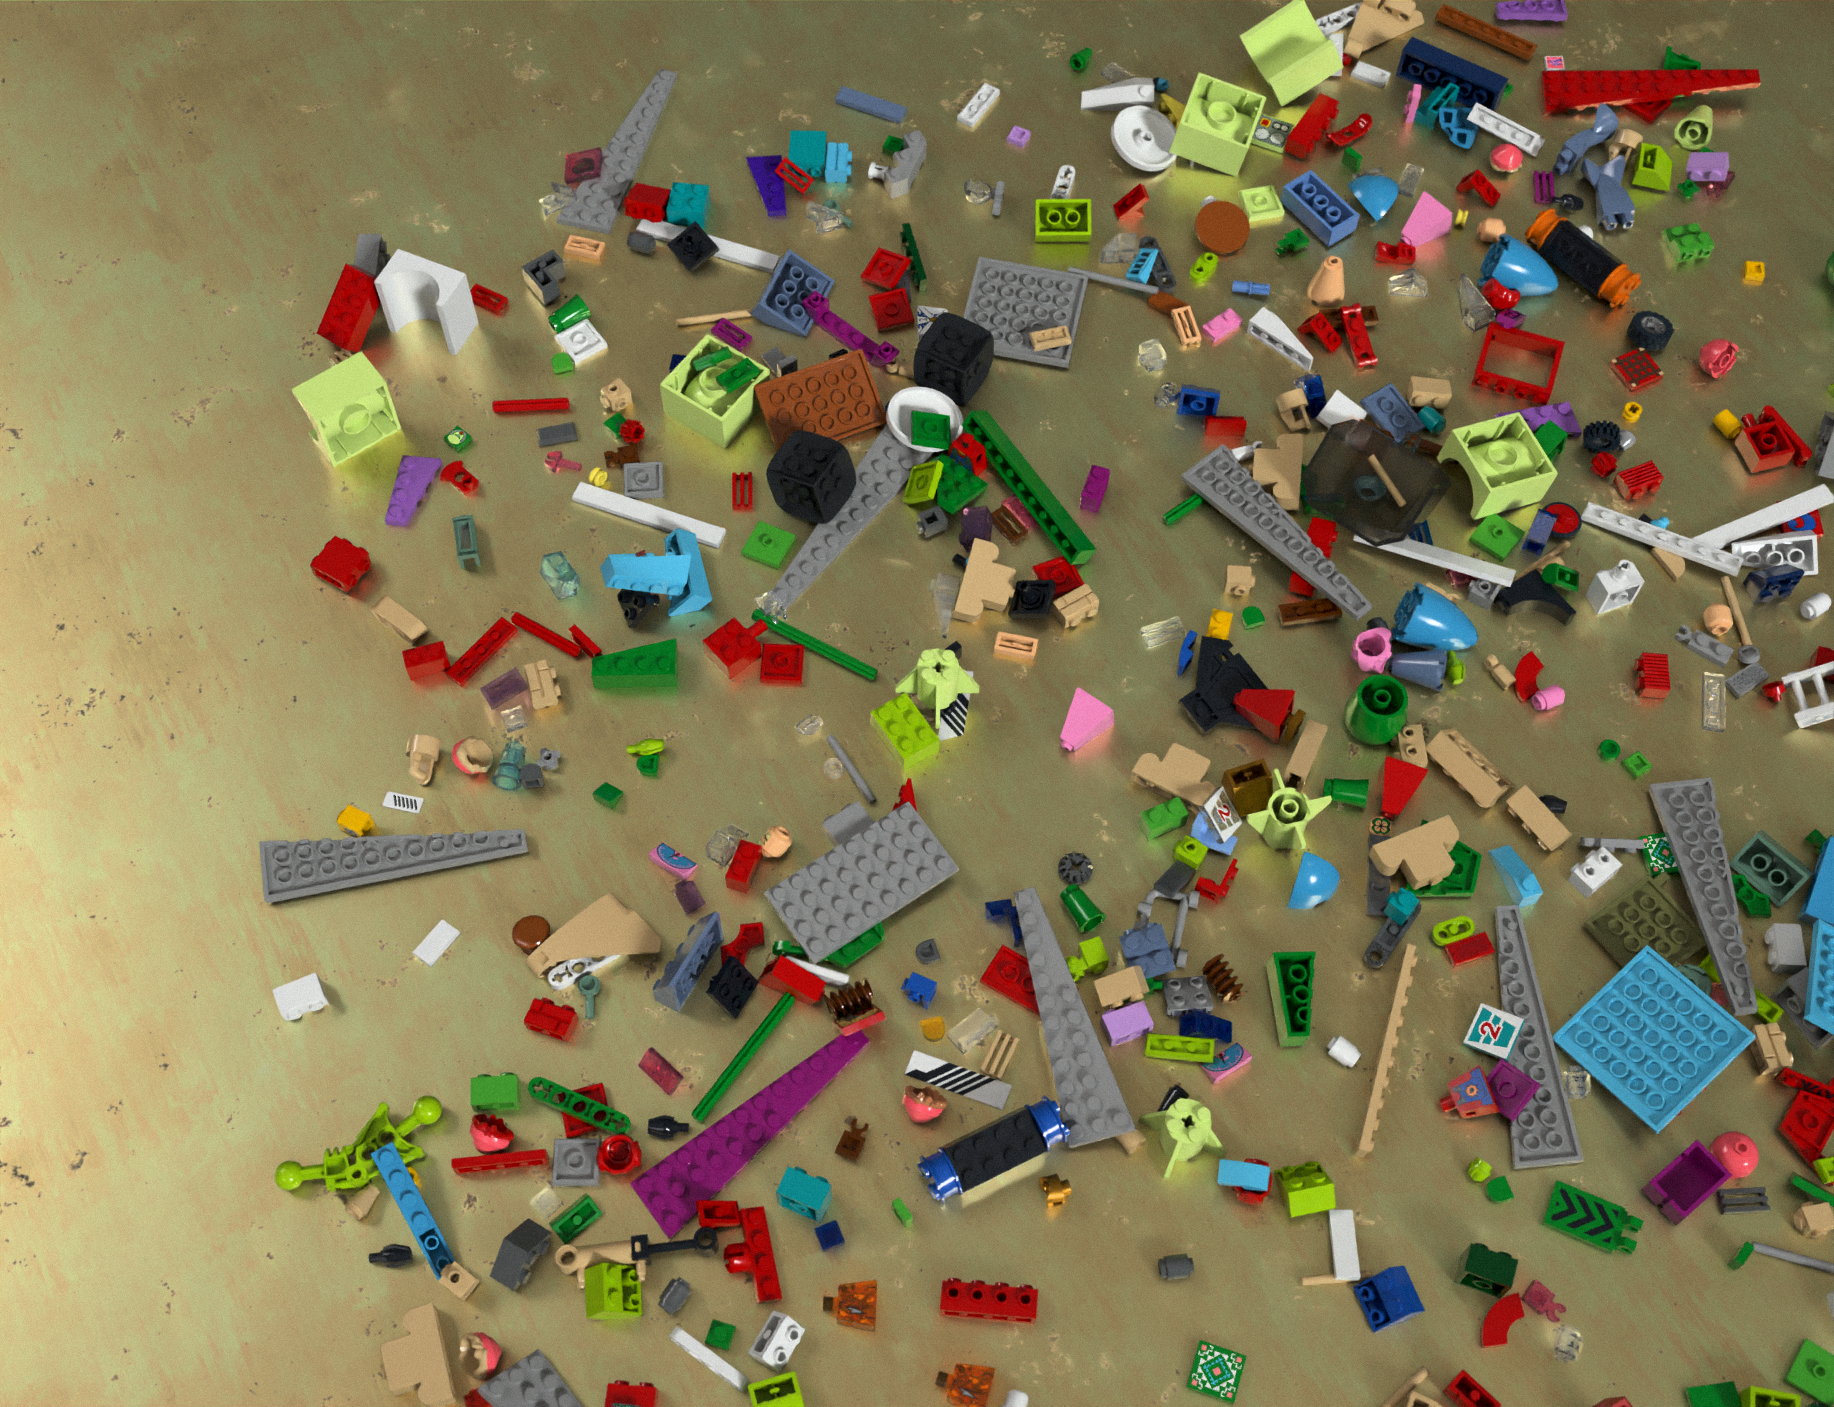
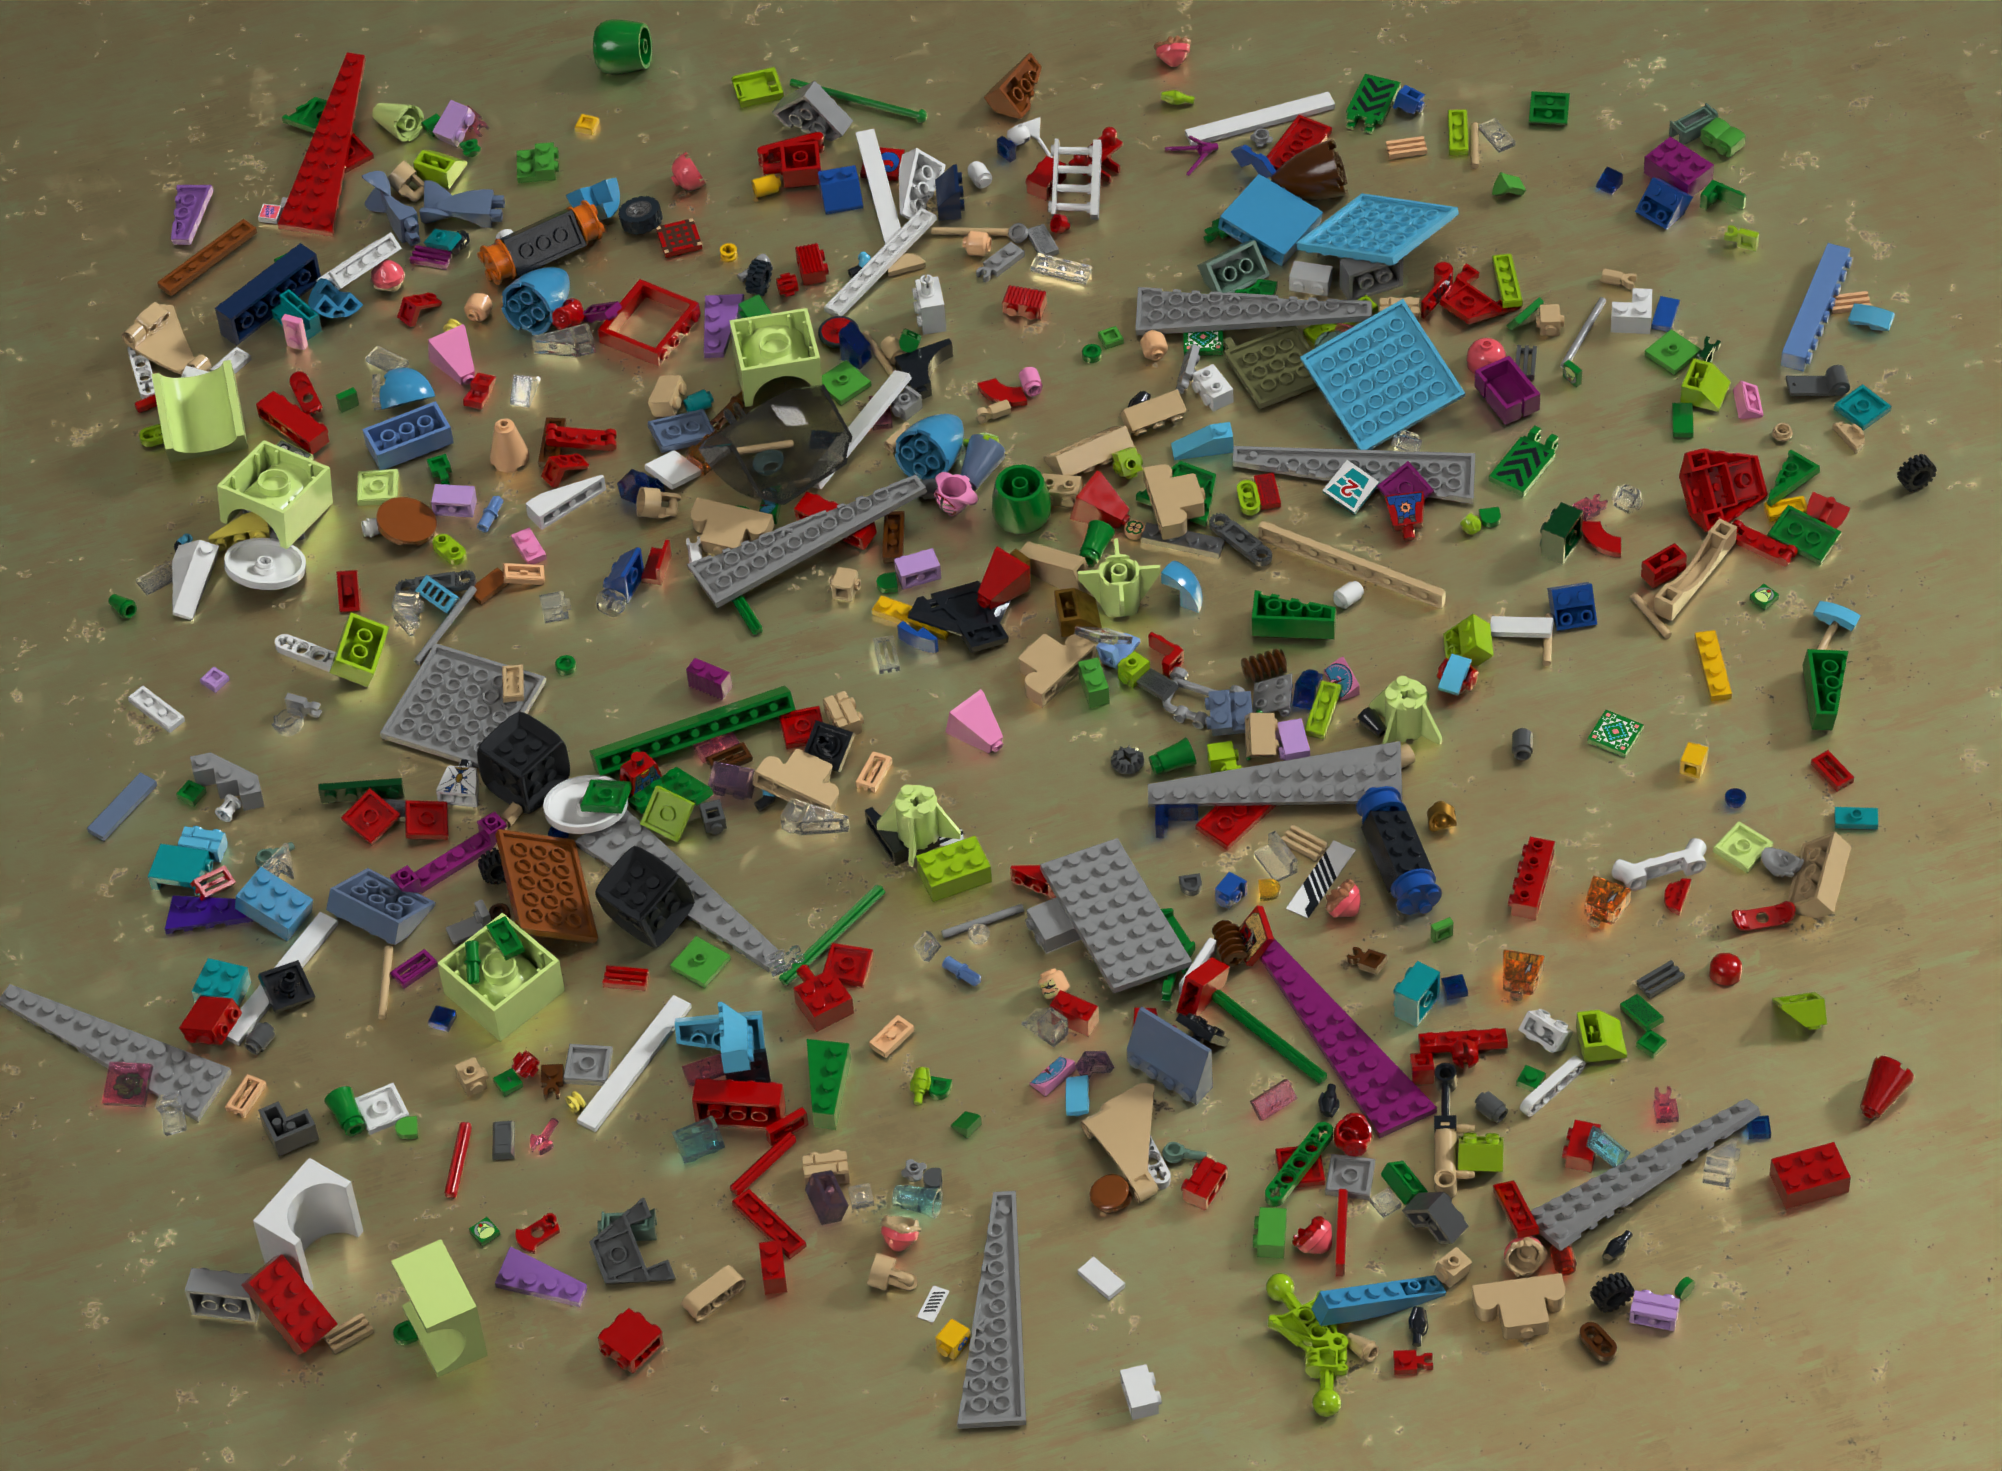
camera: 75 degrees left, 10 degrees down
teal brick [1383,887,1420,926] -> none
none -> dark azure brick [235,867,313,941]
none -> teal plate [423,229,462,251]
none -> lavender brick [431,484,477,517]
none -> green tile [555,655,576,676]
none -> dark azure brick [566,178,620,220]
none -> dark grey wing [589,1198,676,1284]
none -> red brick [692,1078,786,1129]
none -> blue slope [818,165,863,214]
none -> light nougat plate [869,1015,914,1058]
none -> lavender brick [894,548,941,589]
none -> medium blue axle [942,956,981,986]
none -> medium azure slope [1066,1075,1090,1116]
none -> lime brick [1112,447,1143,479]
none -> light nougat head [1140,330,1168,360]
none -> red plate [1393,1350,1433,1375]
none -> red tile [1493,1180,1540,1239]

